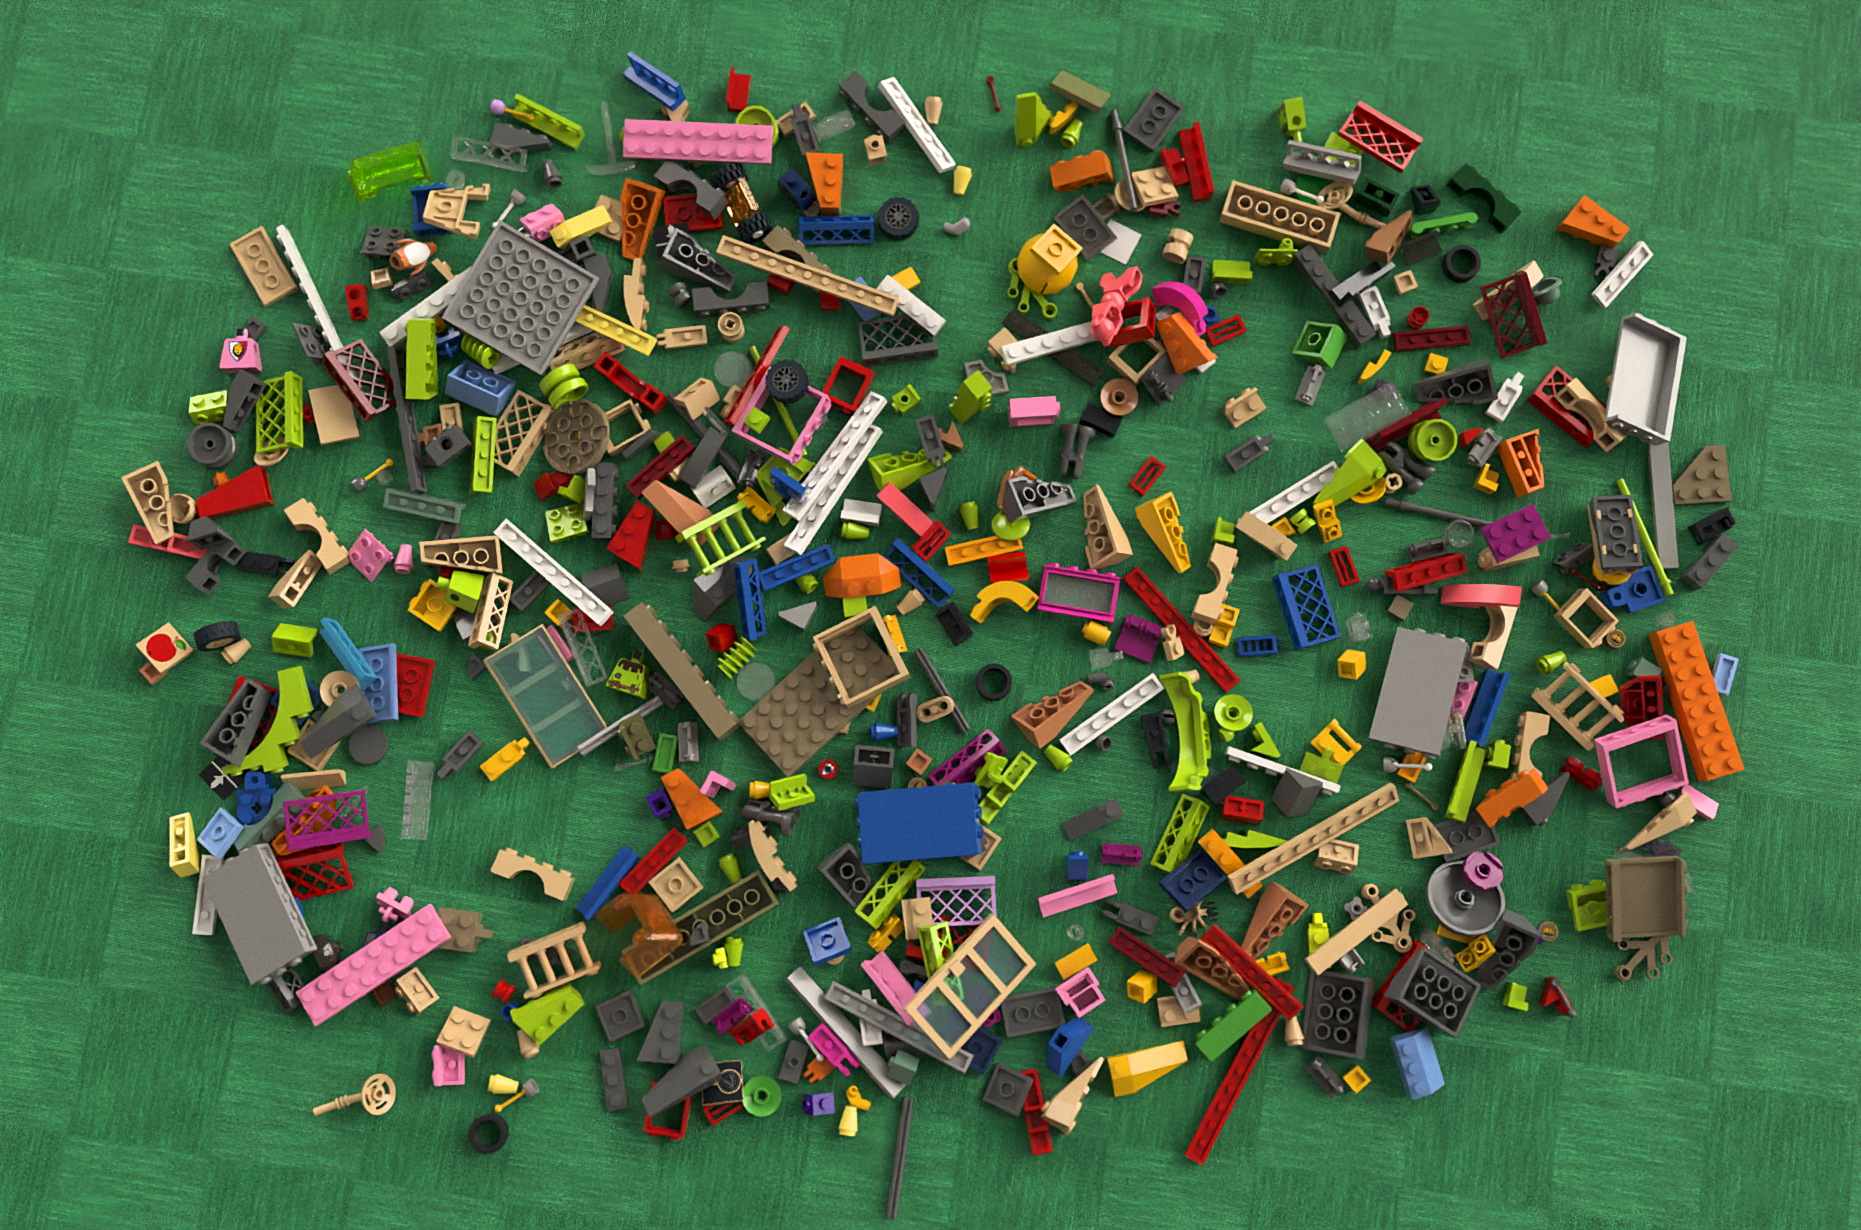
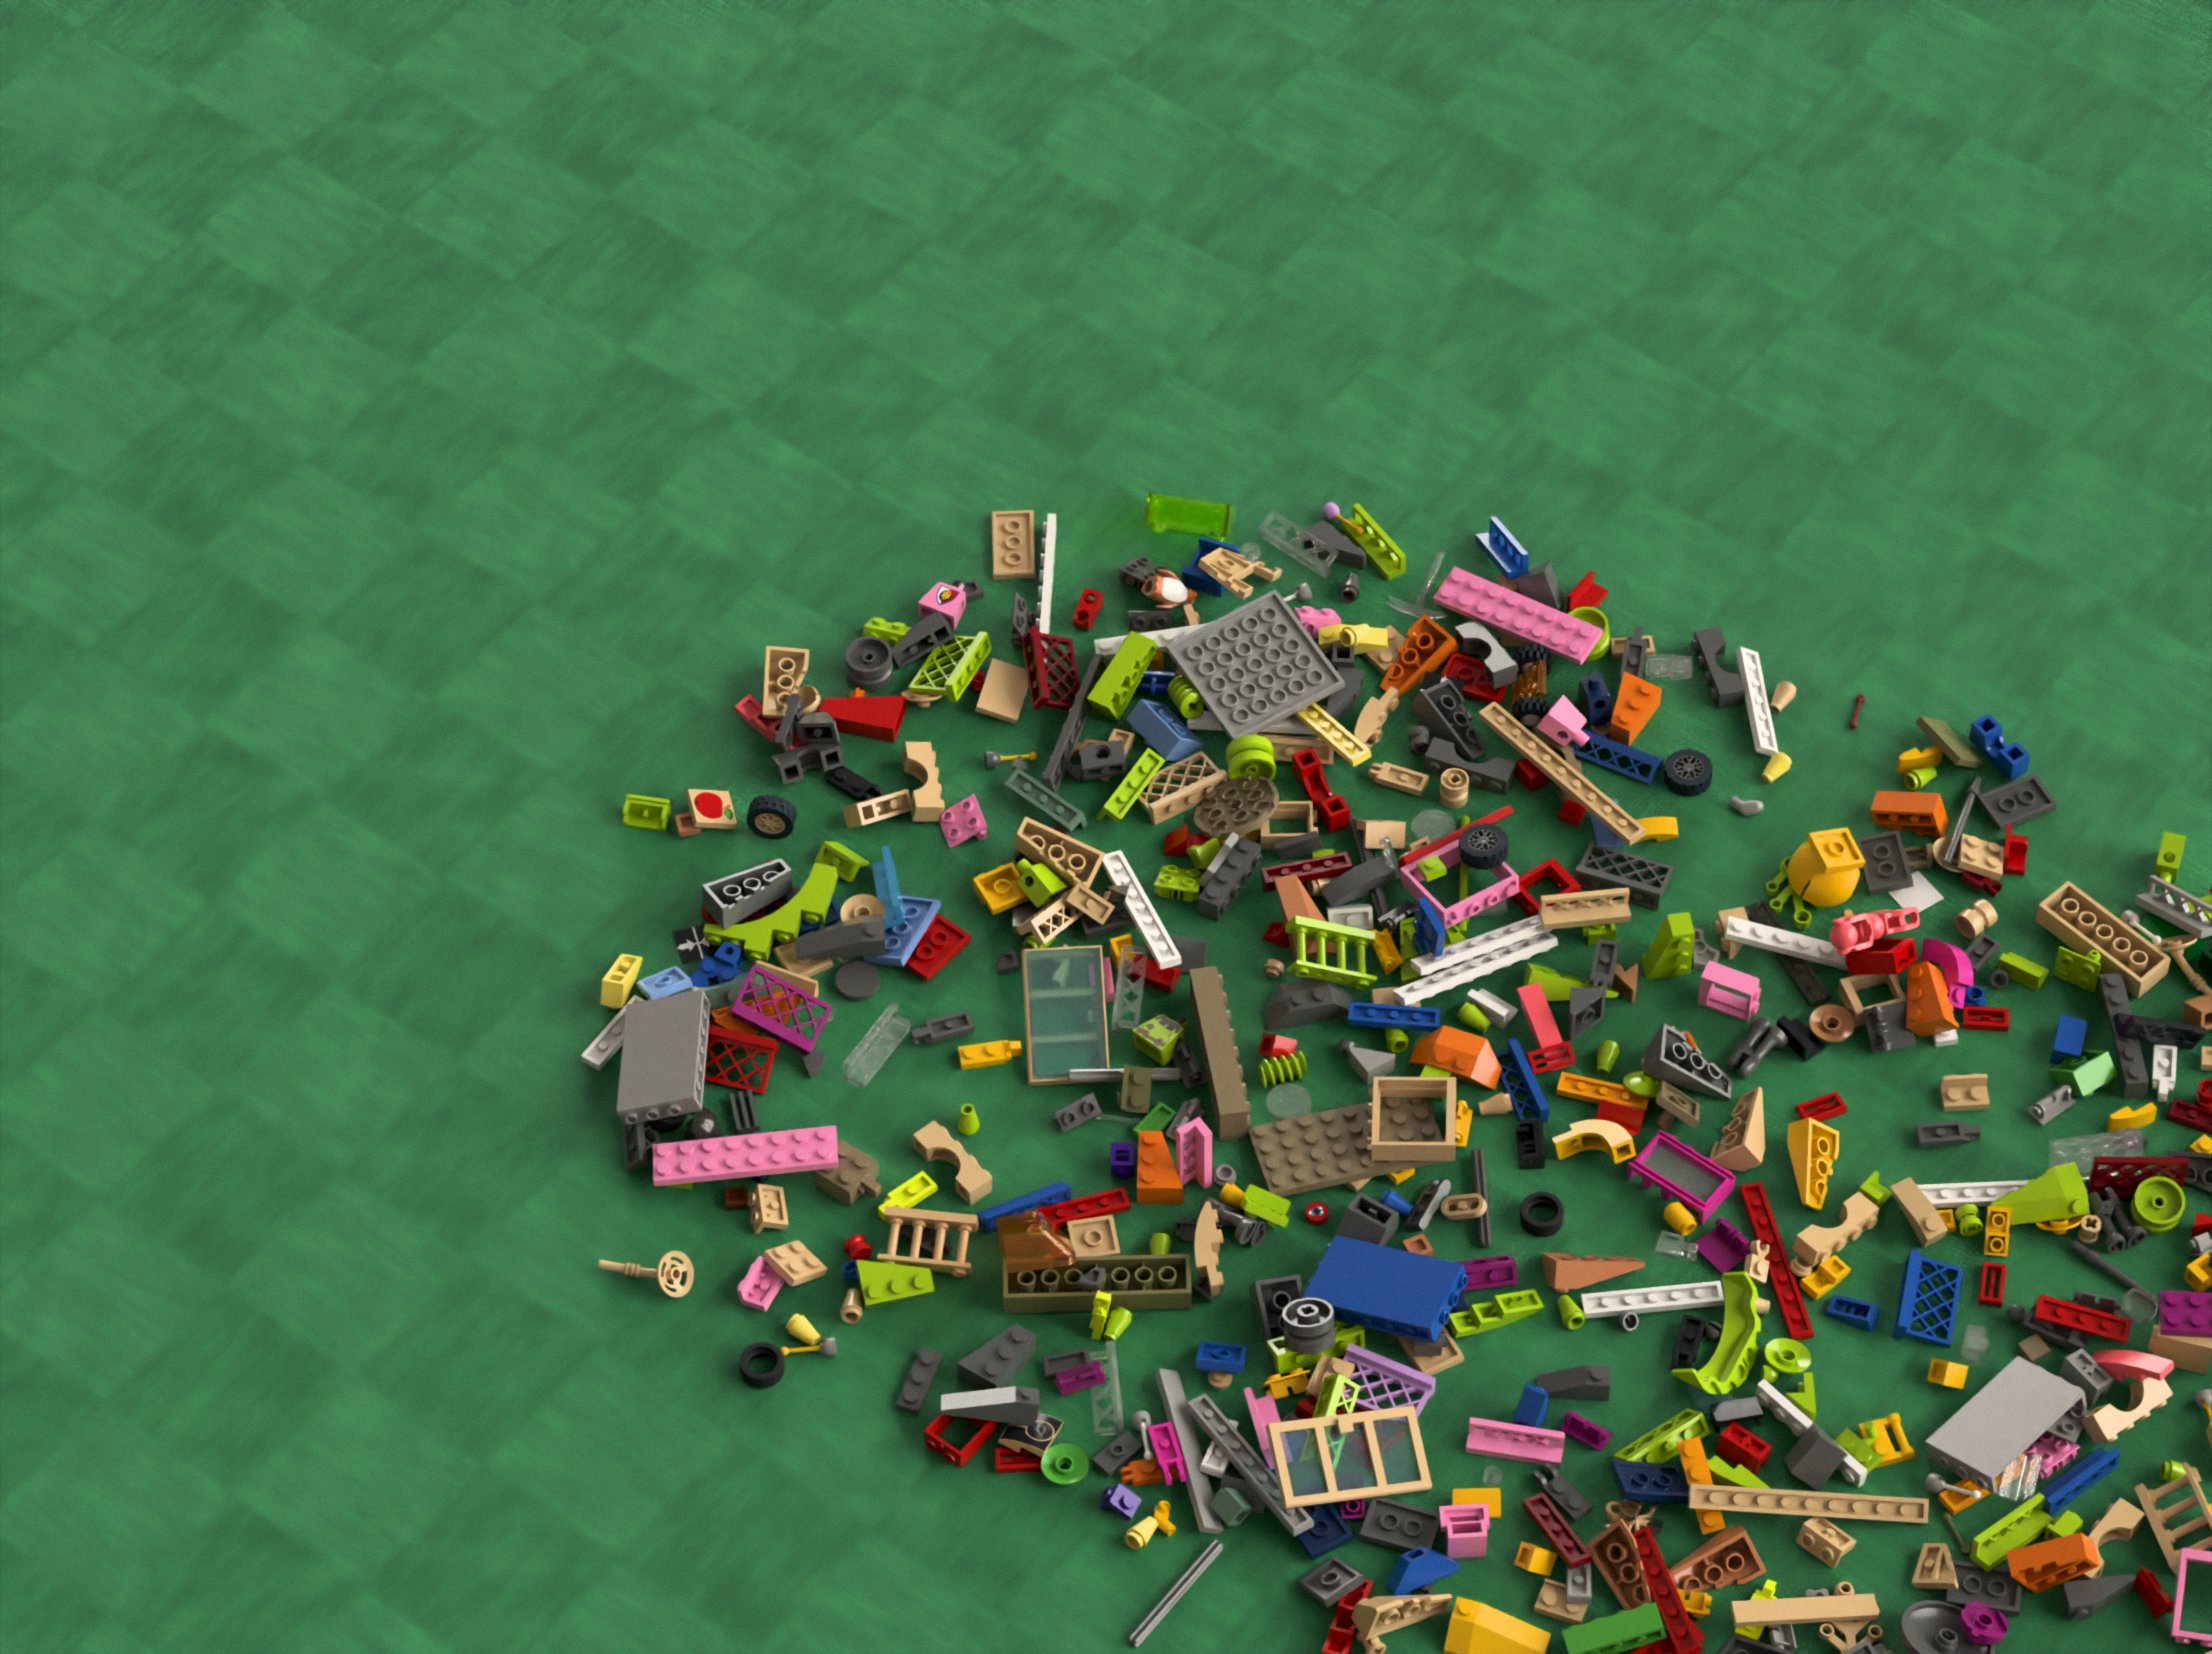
camera: 30 degrees right, 30 degrees down
tan cone [221,638,252,665] -> none
tan tile [371,267,393,290] -> none
bright pink hips [376,887,414,922] -> none
bright pink cone [394,544,413,574] -> none
dark grey tile [595,990,647,1043] -> none
red wedge [606,500,657,572] -> none
lime tile [693,821,720,848] -> none
red hinge [728,1007,775,1046] -> none
blue fence [733,559,767,641] -> none
tan brick [864,135,888,167] -> none
white plate [876,275,946,336] -> none
lime hips [974,752,1008,789] -> none
lime wedge [1013,92,1051,147] -> none
dark grey arm [1087,672,1114,691] -> none
red fence [1178,121,1214,202] -> none
none -> lime hinge [622,794,671,832]
none -> dark grey tile [729,1089,760,1135]
none -> dark grey hinge [774,693,804,754]
none -> neon yellow hinge [878,1171,938,1221]
none -> lime cone [957,1104,980,1135]
none -> dark grey hinge [1052,1092,1102,1133]
none -> tan panel [1065,881,1115,925]
none -> sticker [1102,885,1129,902]
none -> light grey plate [1213,1165,1236,1187]
none -> dark grey wheel [1282,1298,1336,1355]
none -> dark grey hinge [1337,1039,1357,1058]
none -> light yellow cone [1339,624,1371,647]
none -> dark grey slope [1514,560,1564,610]
none -> bright pink torso [1536,695,1590,747]
none -> tan fence [1538,887,1631,930]
none -> dark tan tile [1656,1079,1700,1129]
none -> blue arch [1969,713,2030,781]
none -> blue panel [2049,1014,2087,1065]
none -> light grey hinge [2059,1348,2114,1406]

